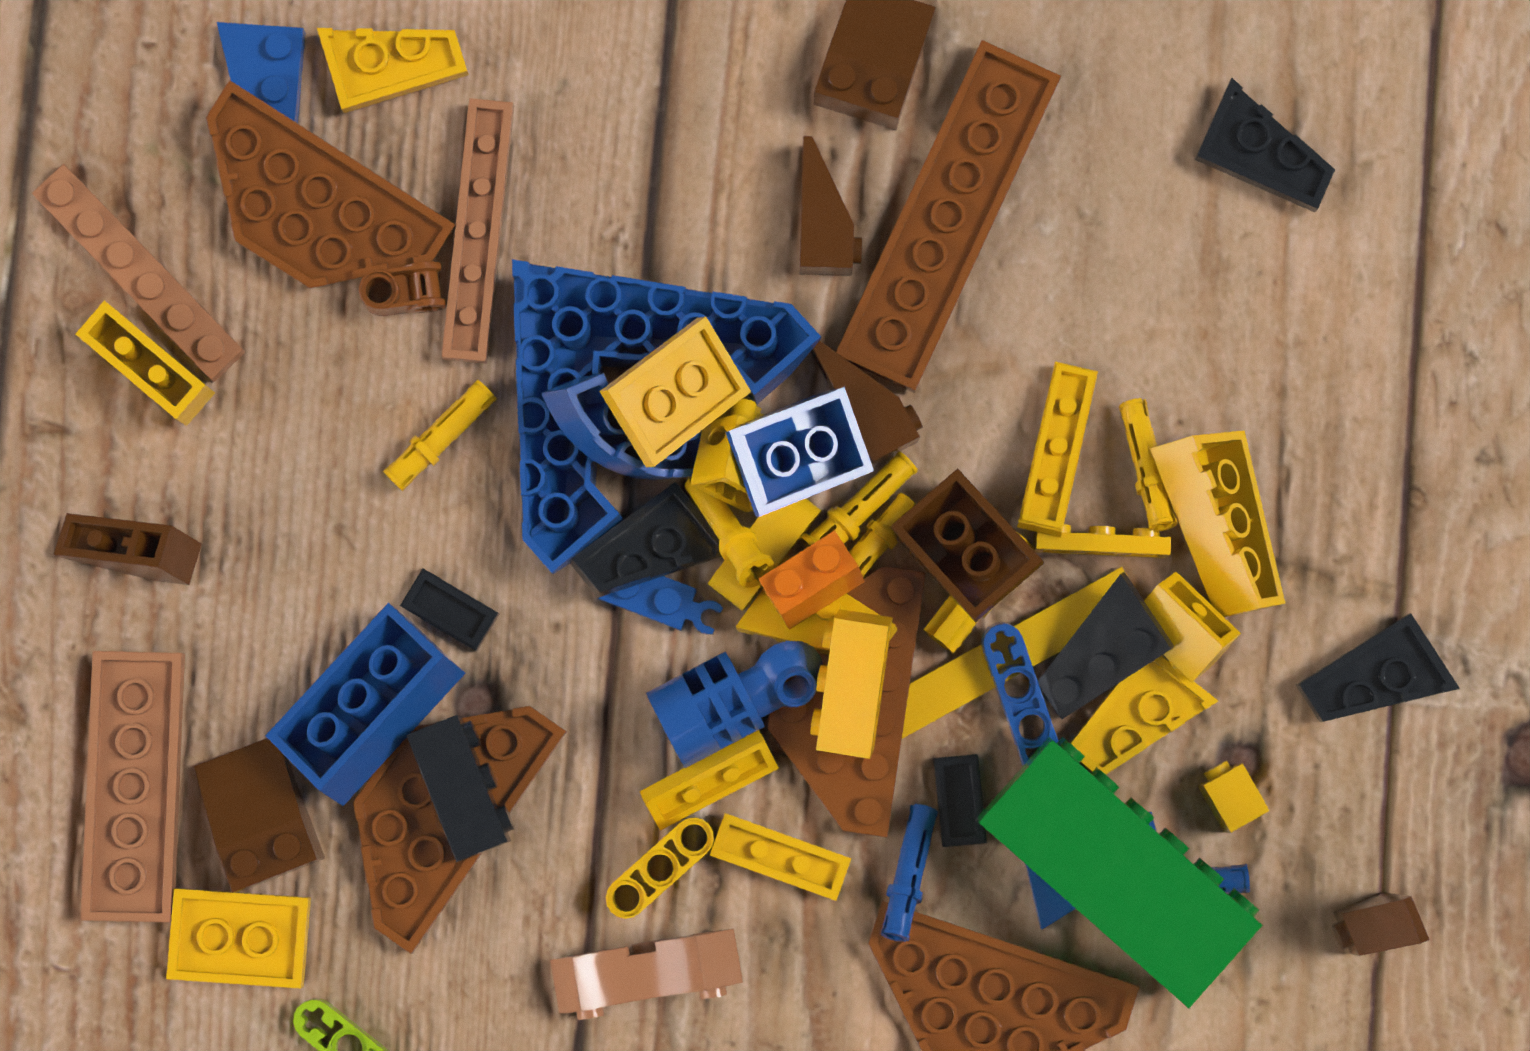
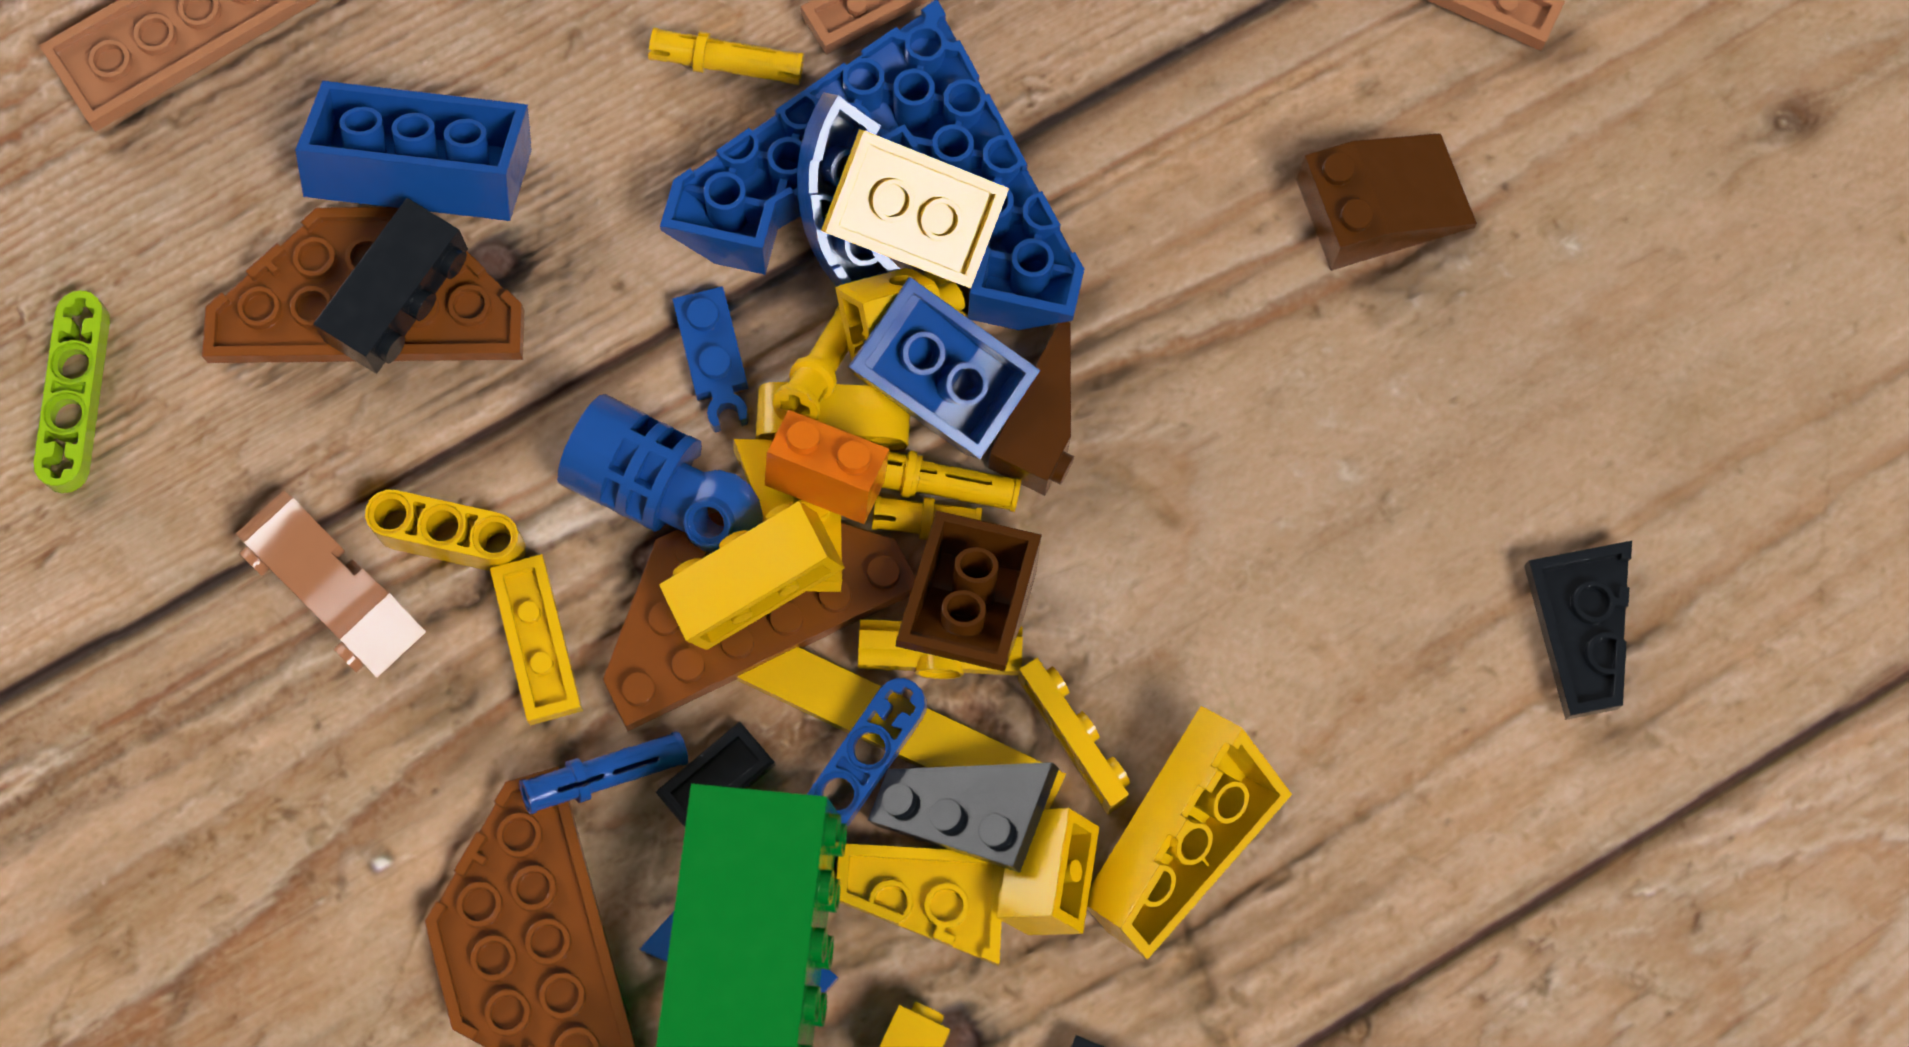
camera: 50 degrees right, 10 degrees down
yellow plate [166,888,311,989] -> none
reddish brown slope [194,738,325,893] -> none
black tile [400,568,500,651] -> none
black wing [570,482,722,598] -> none
yellow plate [639,730,779,831] -> none
reddish brown slope [799,136,862,276] -> none
dark orange plate [836,40,1061,393] -> none
yellow tile [1017,362,1098,537] -> none
yellow pin [1119,398,1178,532] -> none

